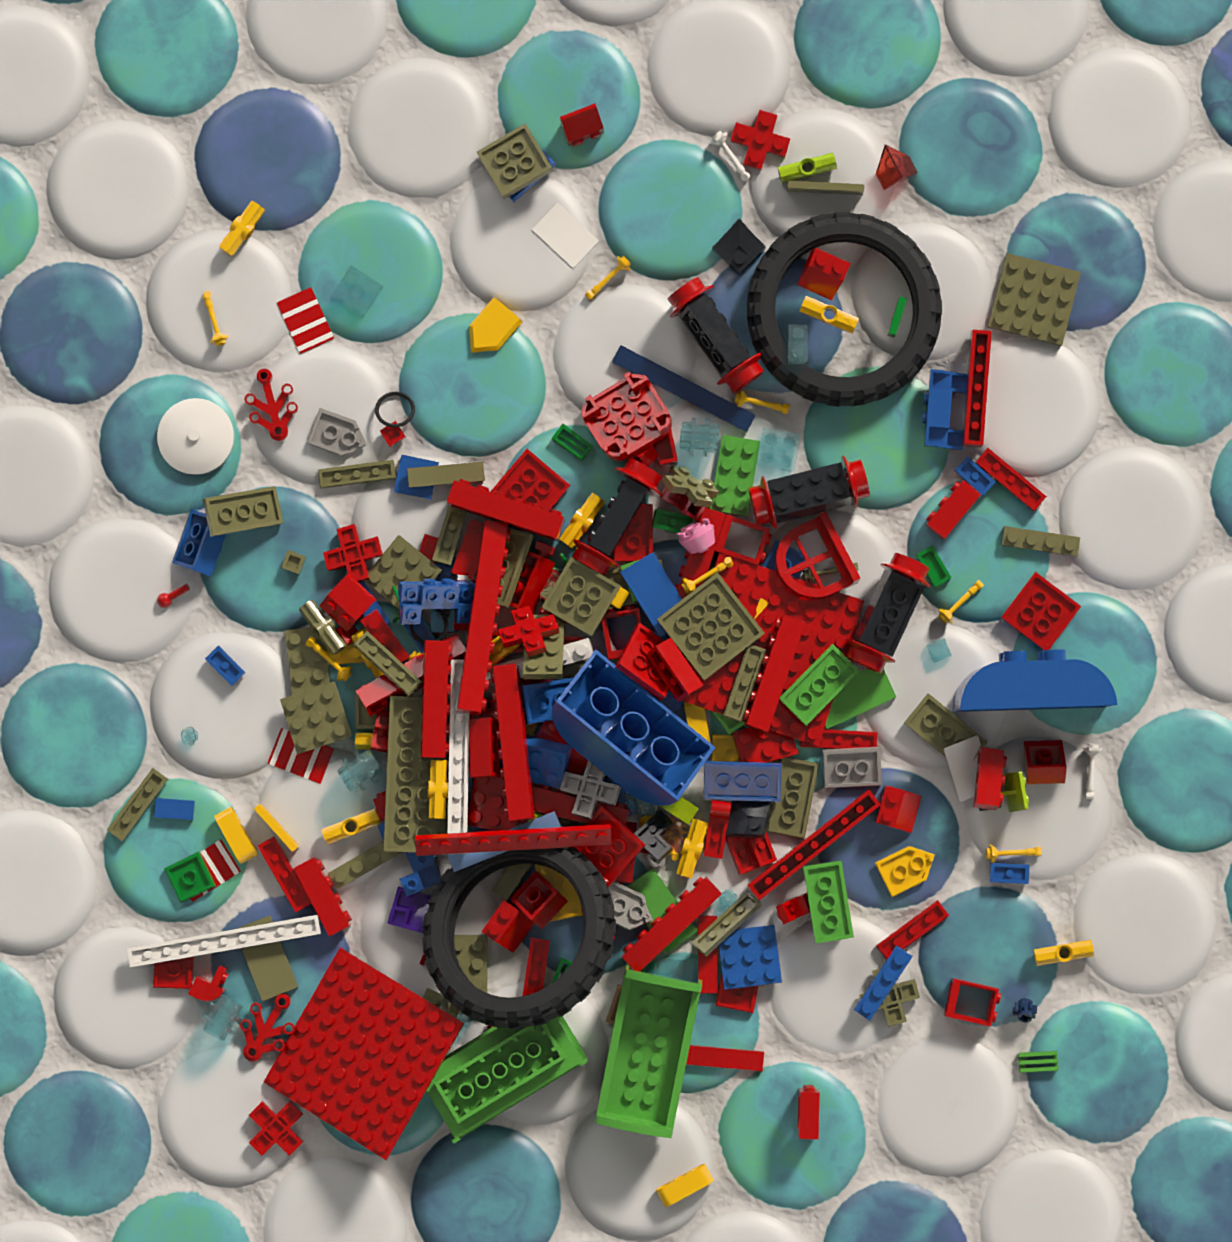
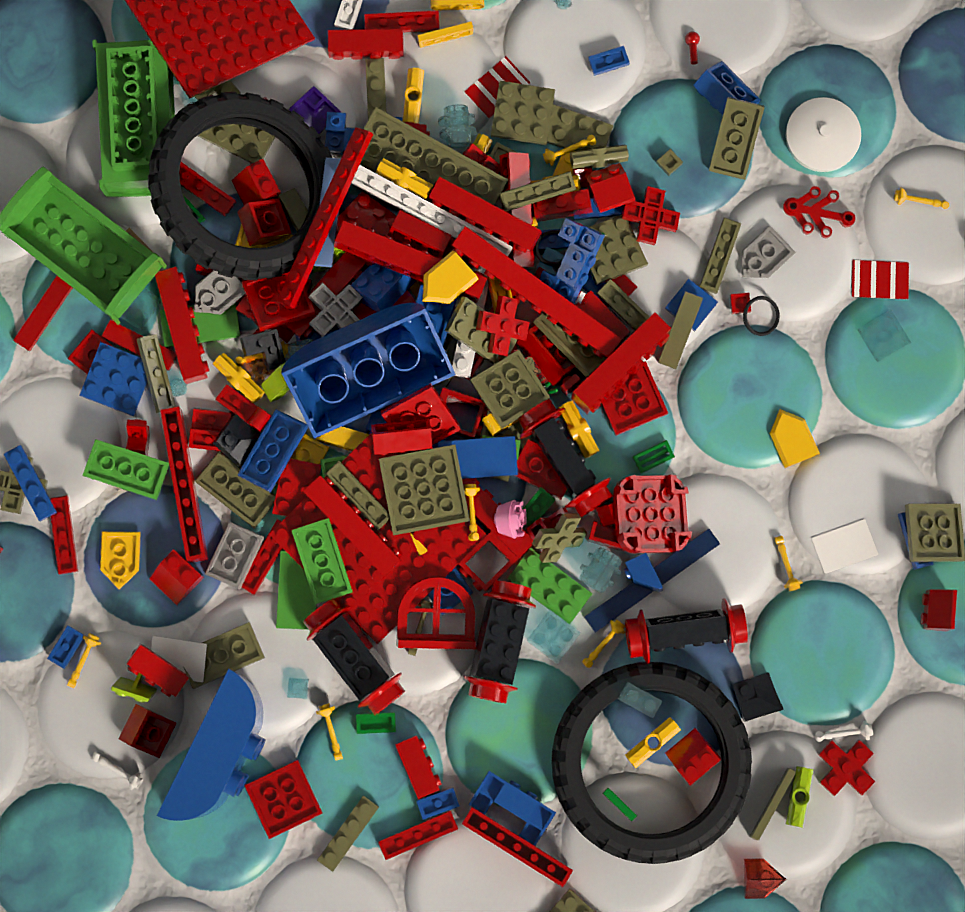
camera: 110 degrees right, 5 degrees down
none -> yellow tile [422,251,478,304]
none -> blue slope [623,553,663,592]

